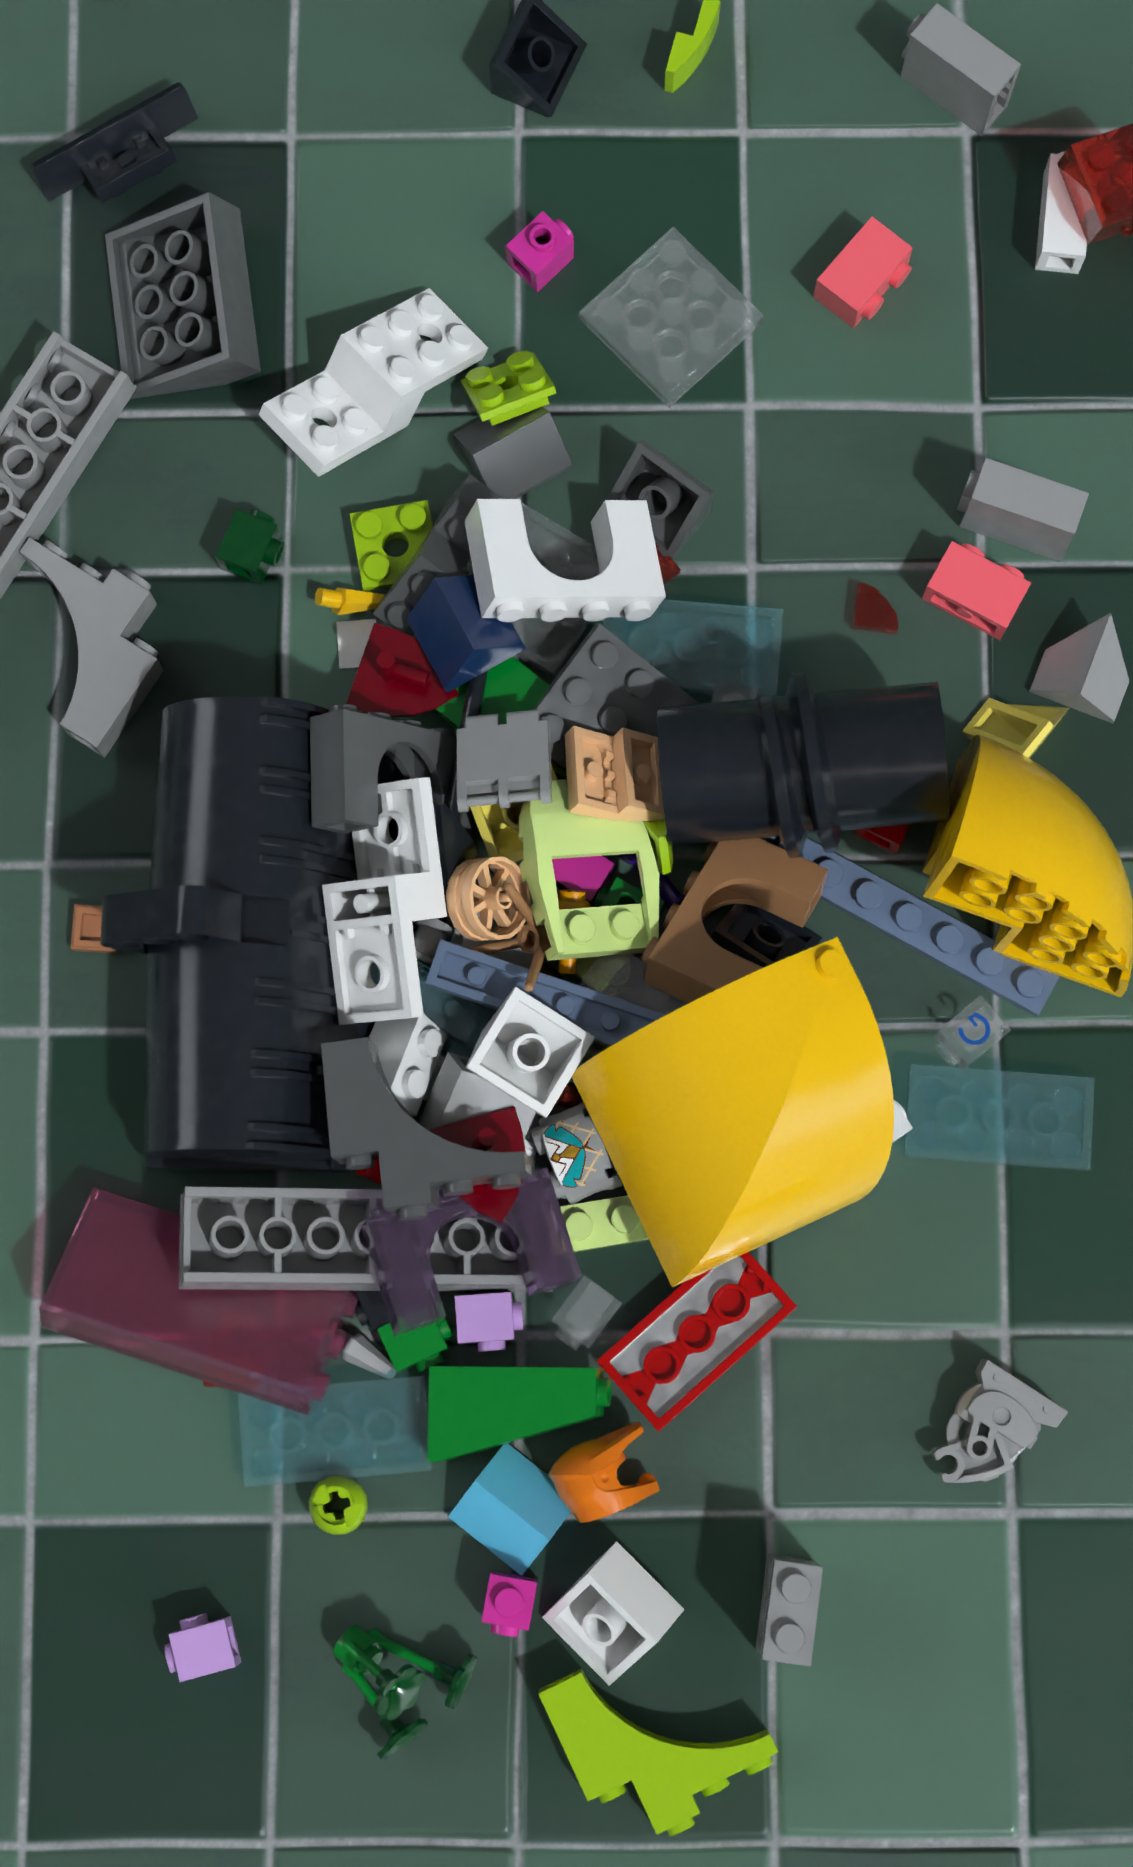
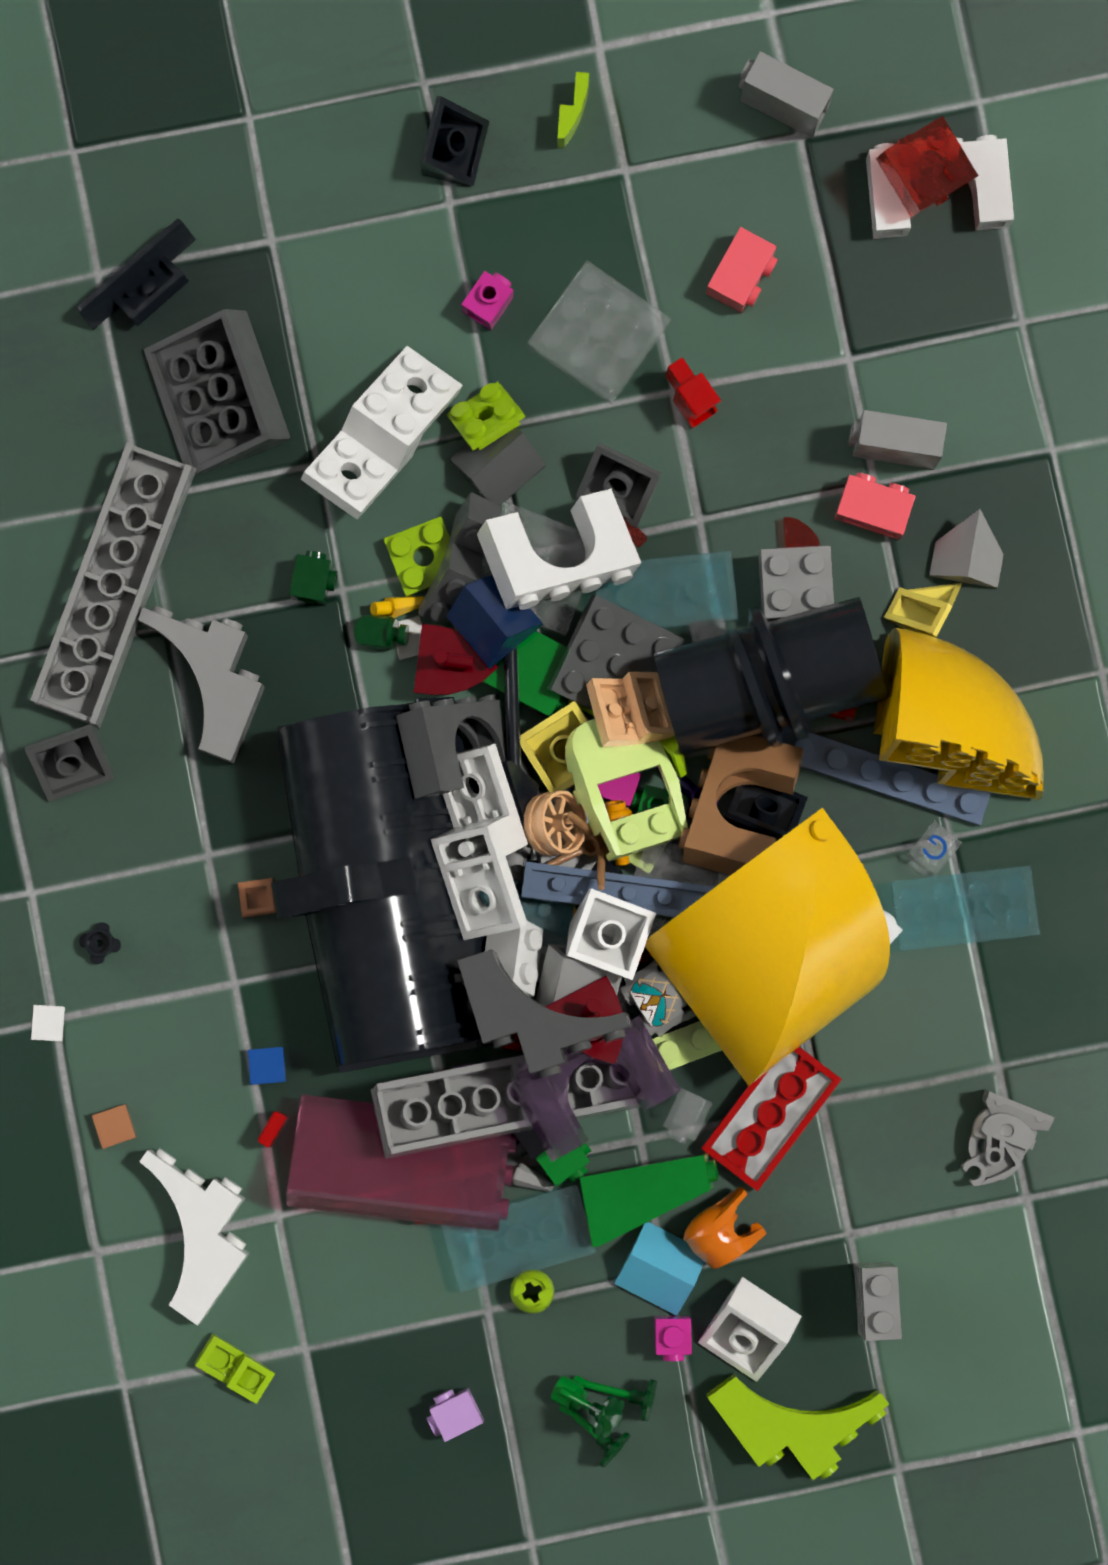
camera: 15 degrees left, 5 degrees up
lavender brick [455,1292,523,1352] -> none
light grey plate [457,709,552,812] -> none
none -> blue tile [248,1047,286,1085]
none -> red tile [258,1111,289,1148]
none -> dark green arm [354,614,409,650]
none -> red piece [665,357,721,429]
none -> light grey brick [758,546,834,622]

